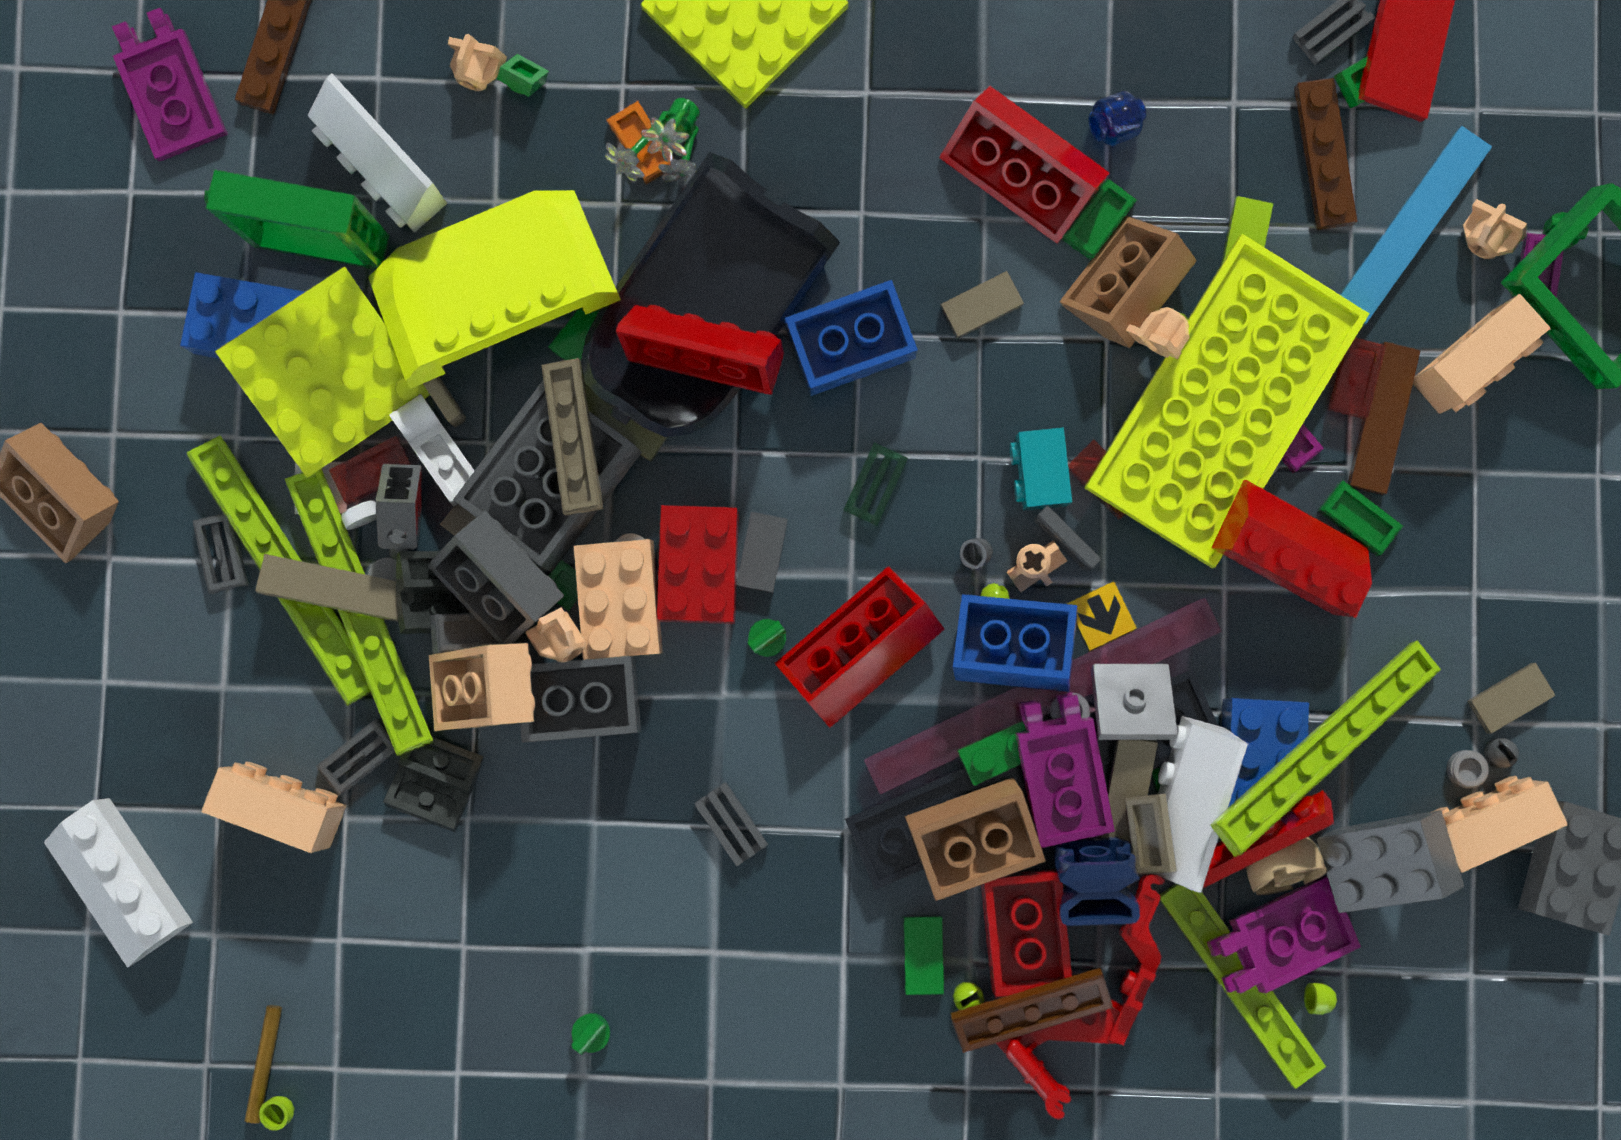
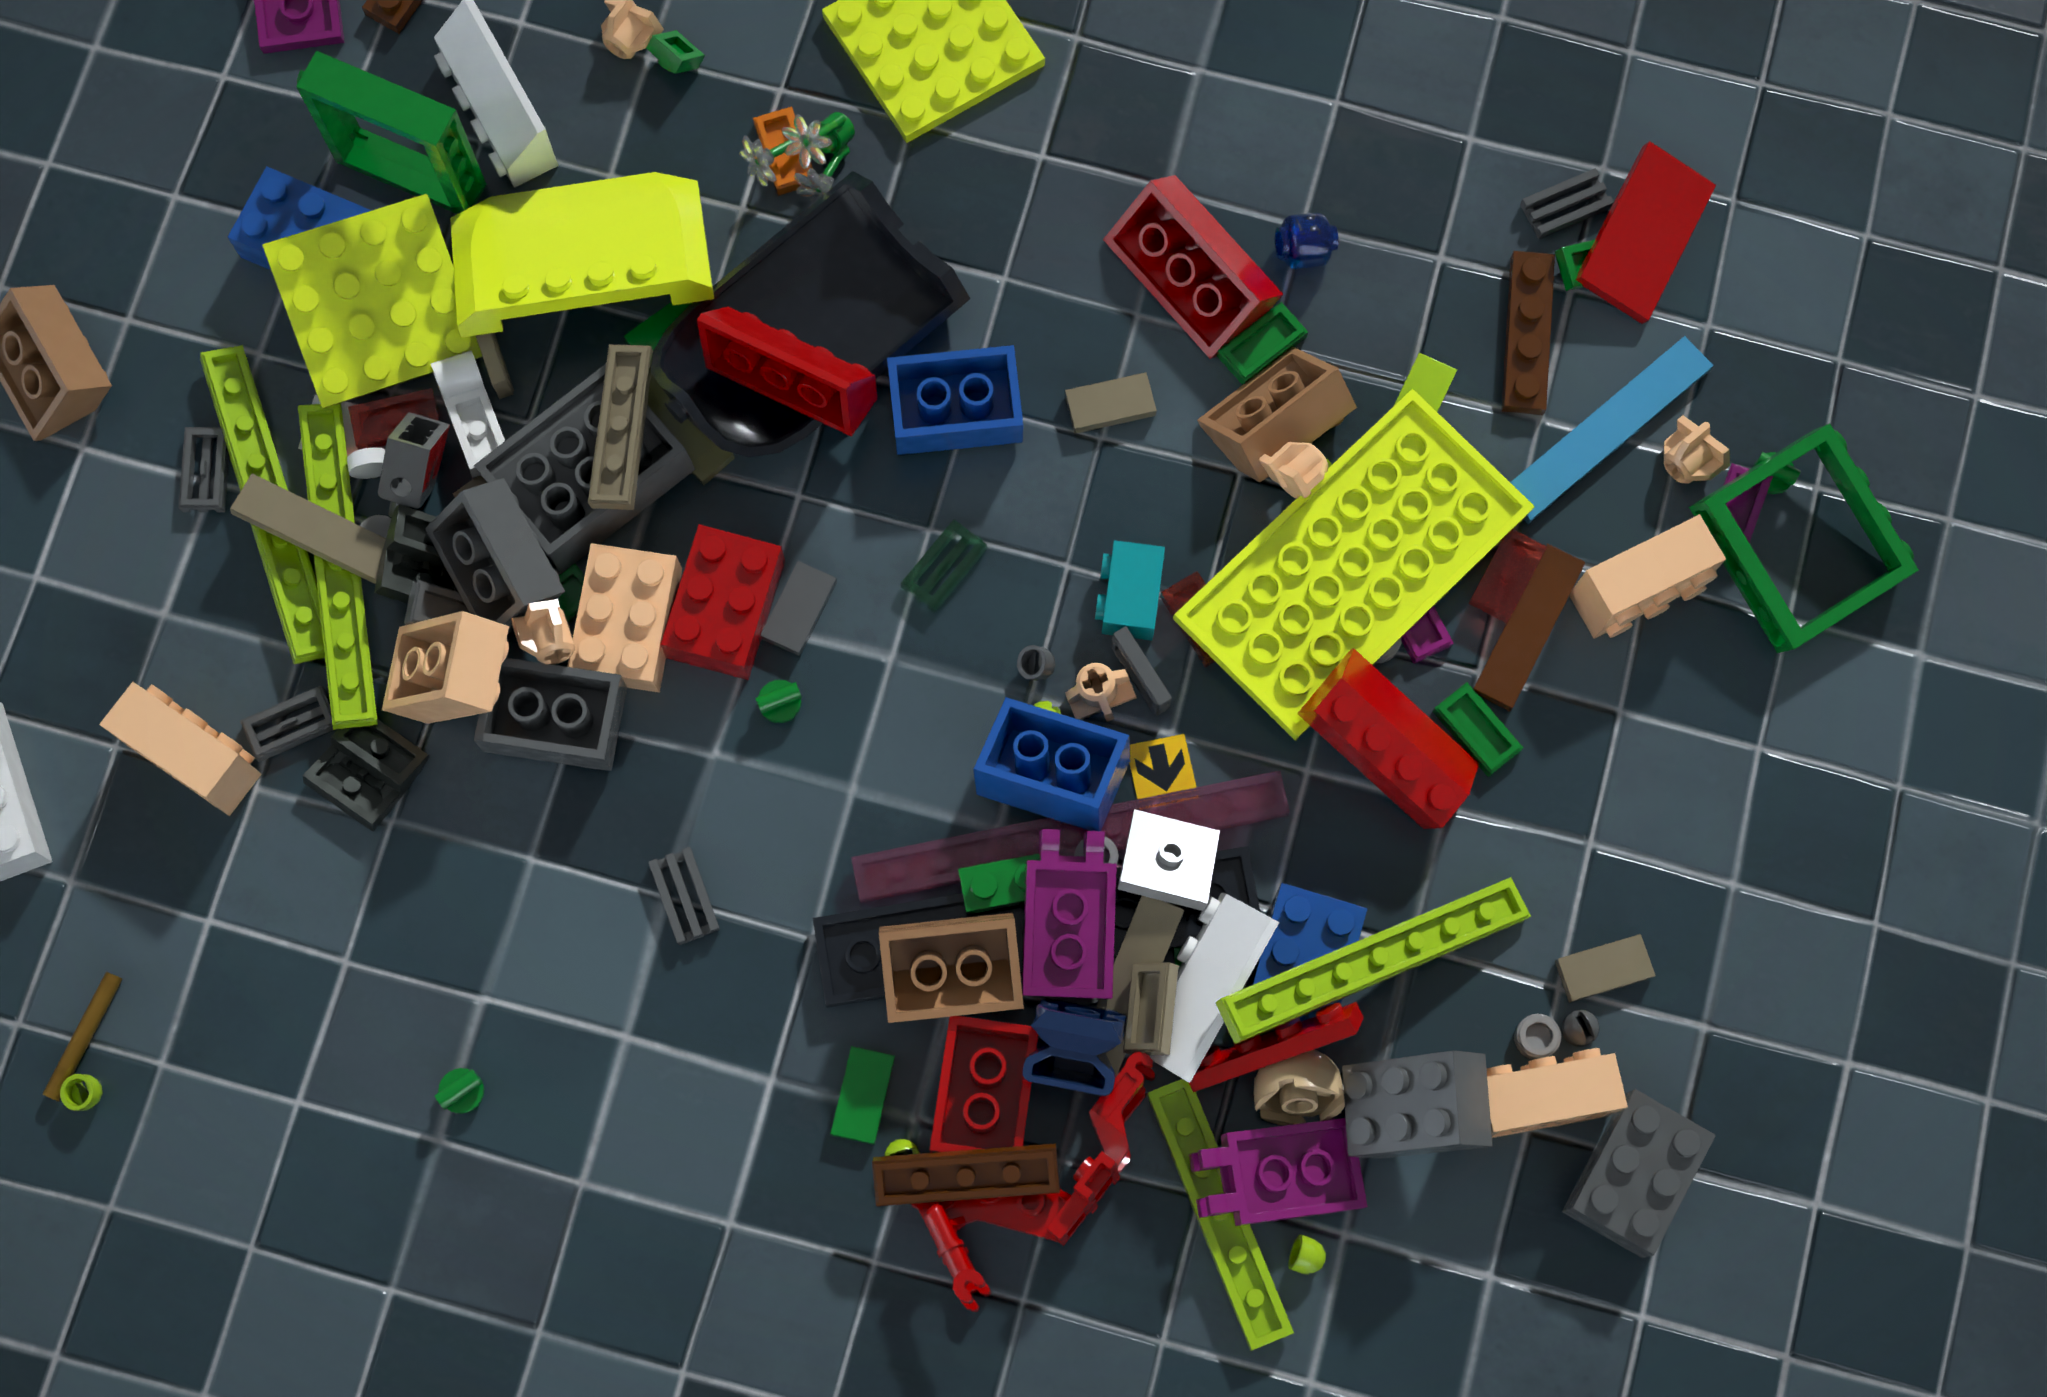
camera: 10 degrees right, 10 degrees down
red slope [774,566,945,728] -> none

